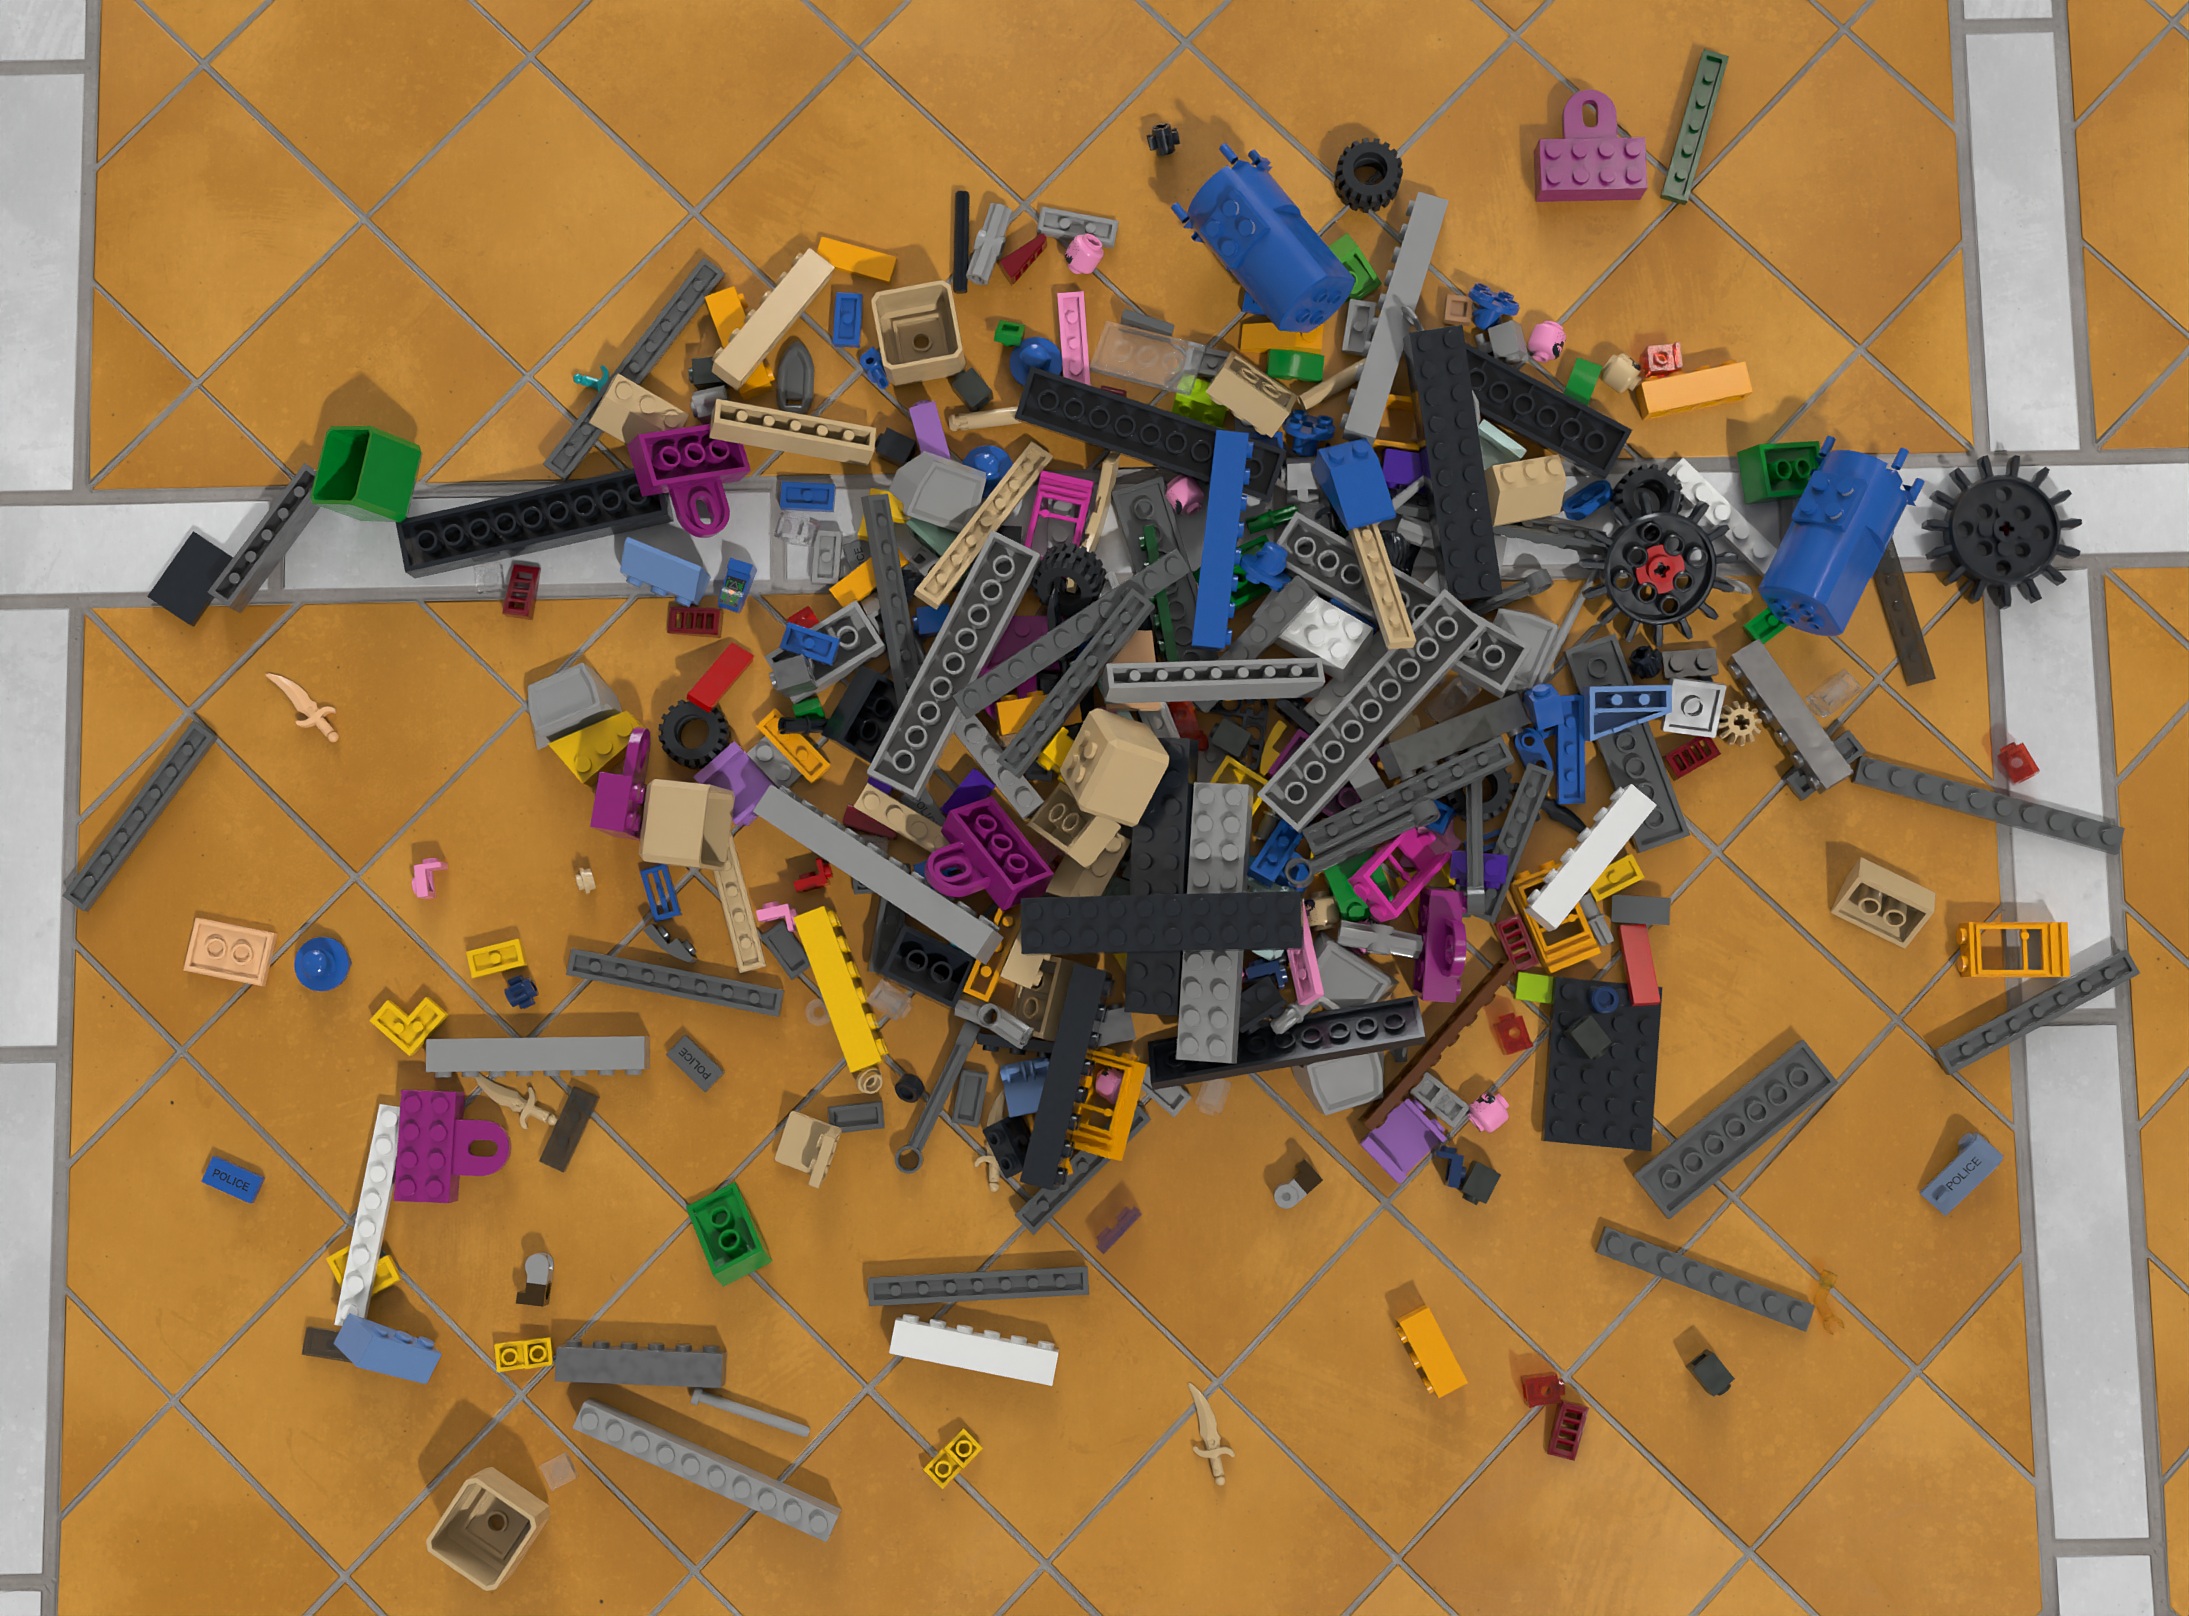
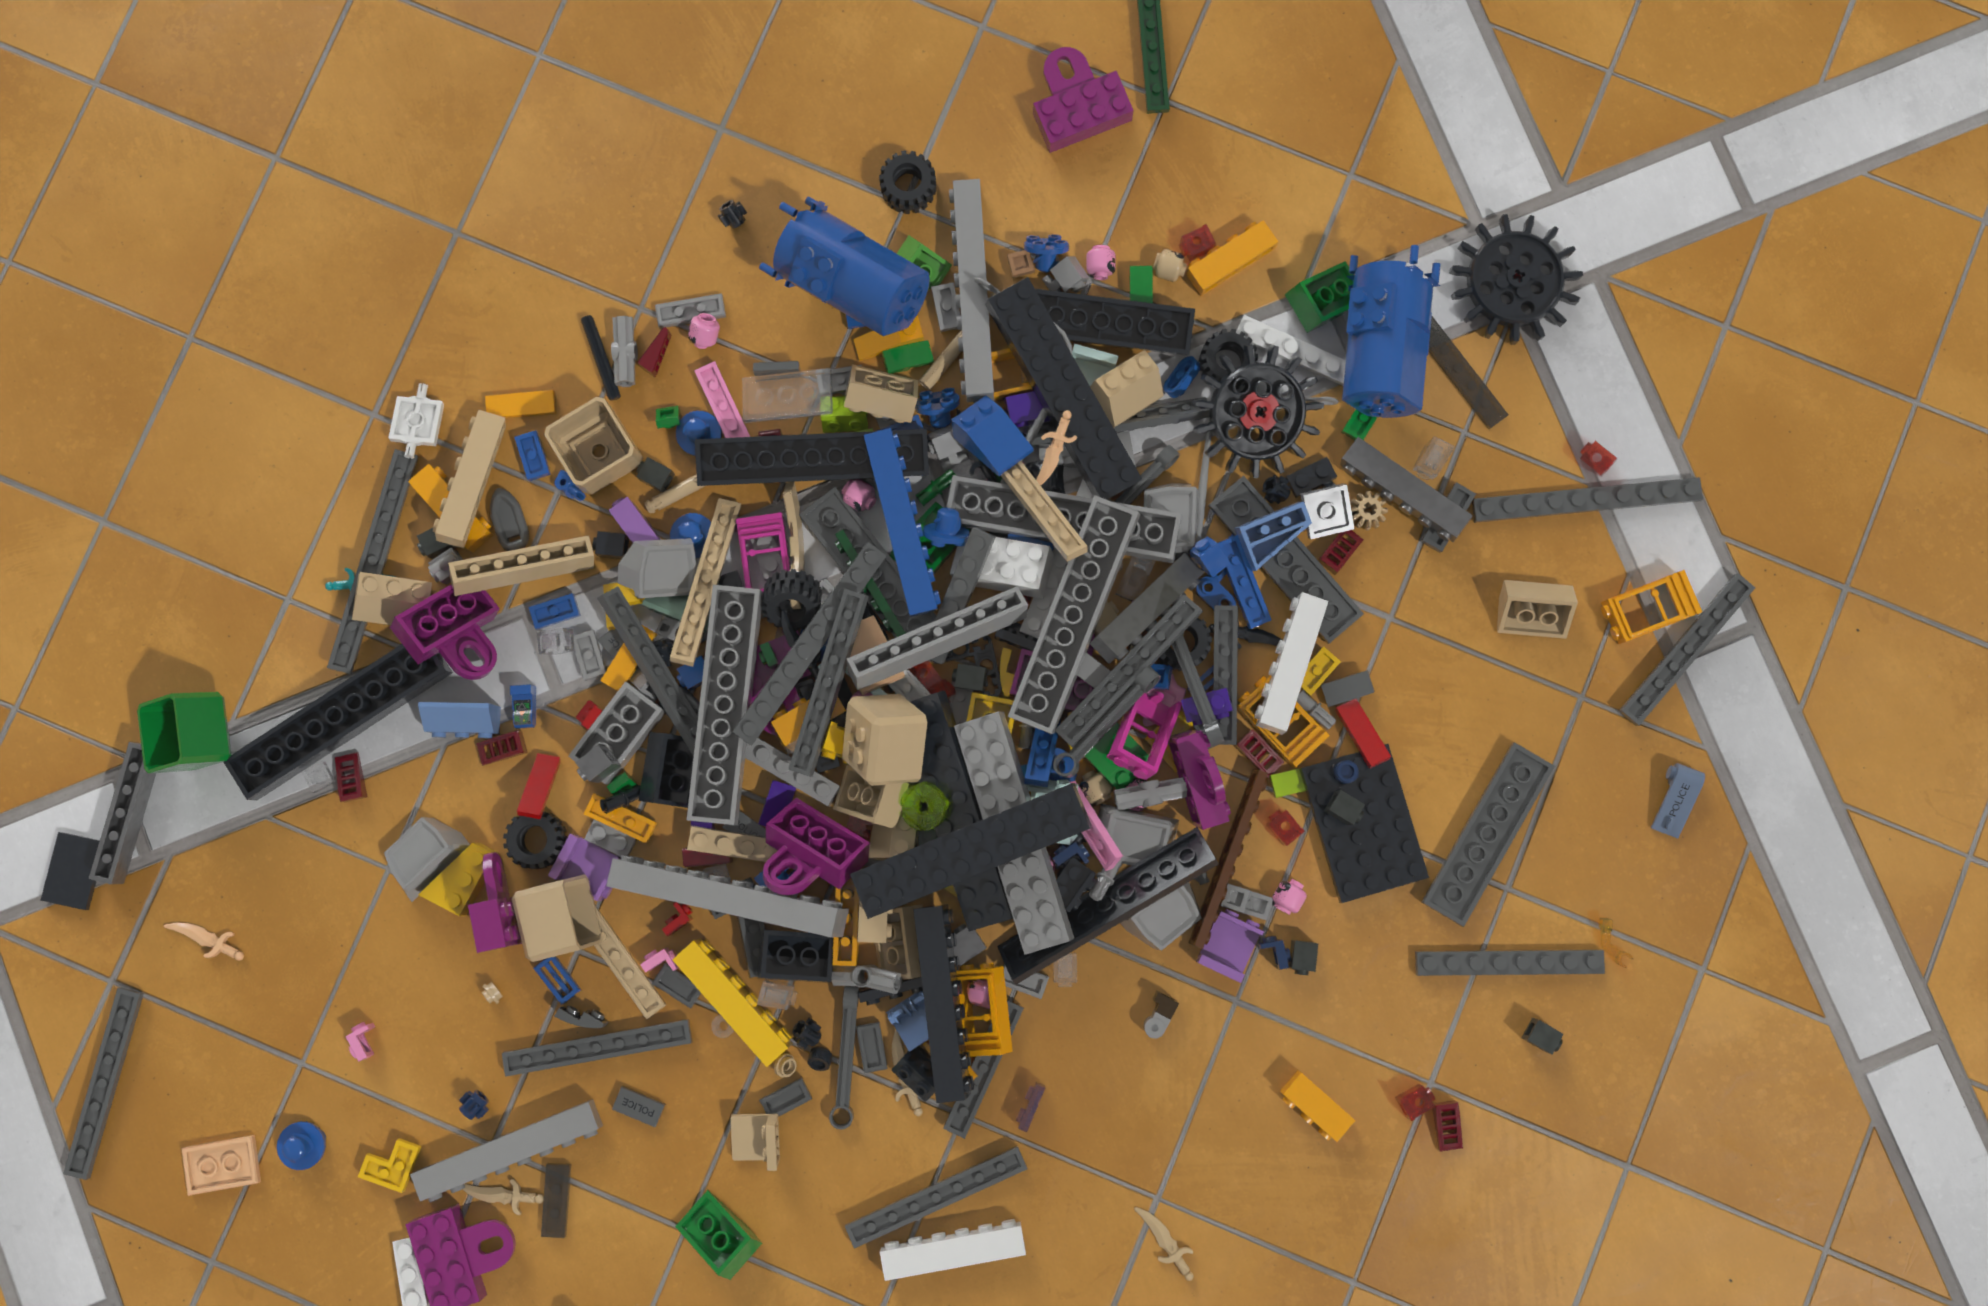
camera: 25 degrees left, 0 degrees up
yellow plate [466,939,527,978] -> none
blue plate [779,622,841,666] -> none
none -> white plate [389,383,444,459]
none -> dark green plate [758,642,779,669]
none -> black gear [792,1018,821,1049]
none -> clear neon green plate [900,782,949,831]
none -> light nougat piece [1036,410,1077,486]

